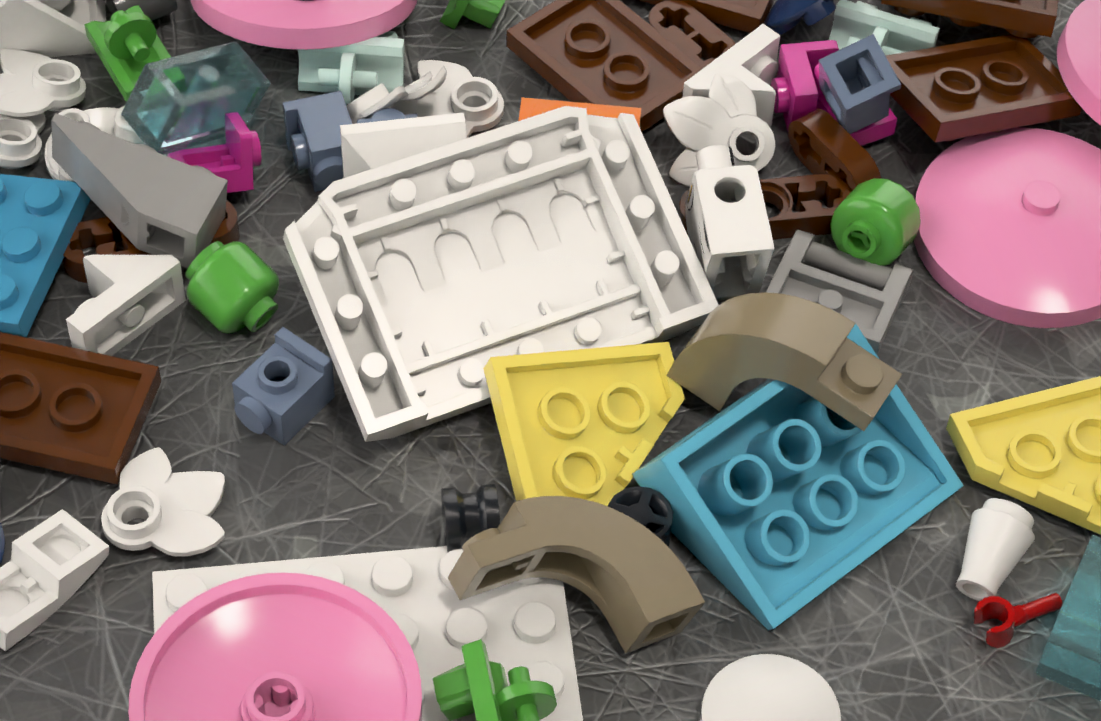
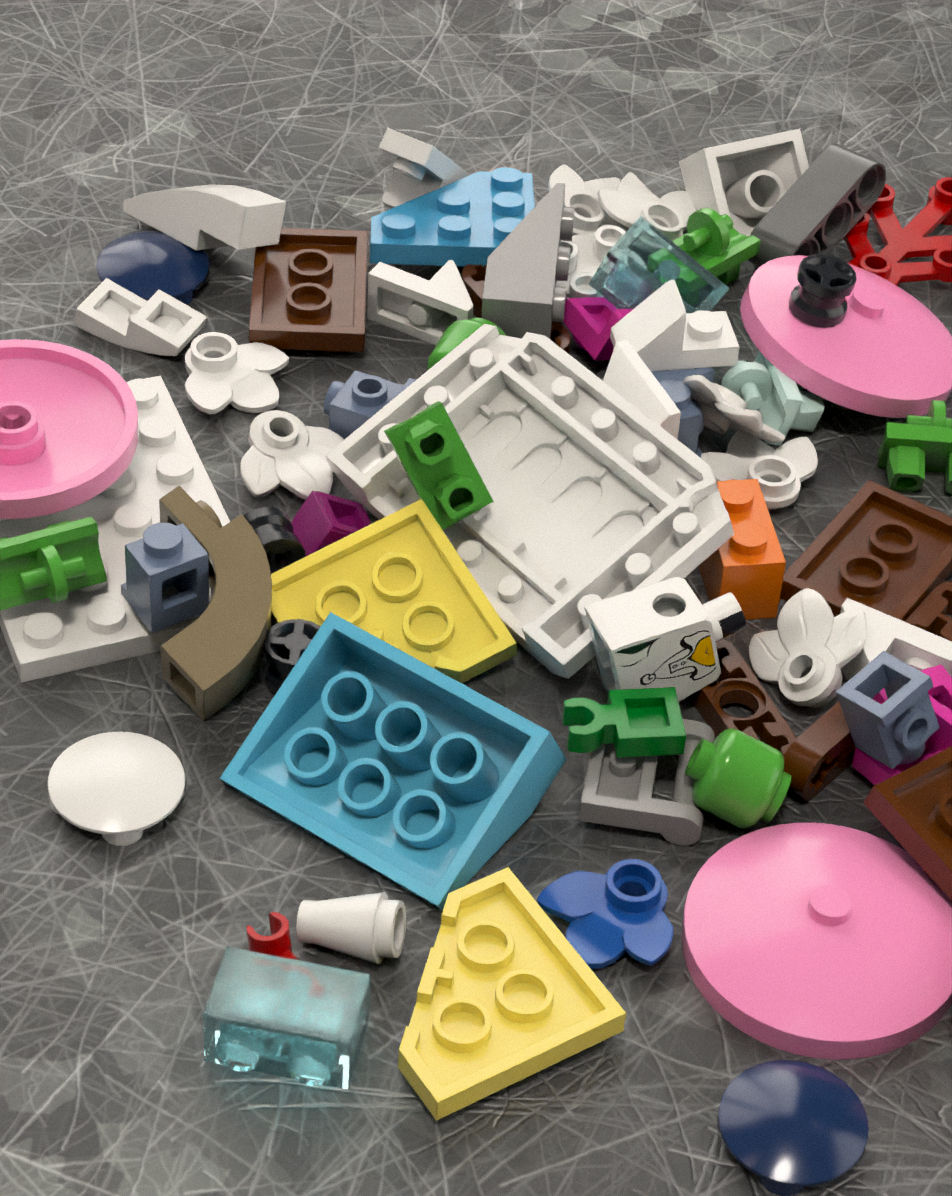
camera: 75 degrees right, 10 degrees down
dark tan arch [666,292,902,431] -> none
none -> sand blue brick [121,523,209,633]
none -> white plate [240,410,344,500]
none -> magenta slope [292,491,371,556]
none -> bright green hips [384,401,494,530]
none -> blue plate [537,859,673,969]
none -> green plate [562,687,686,758]
none -> white slope [610,280,740,371]

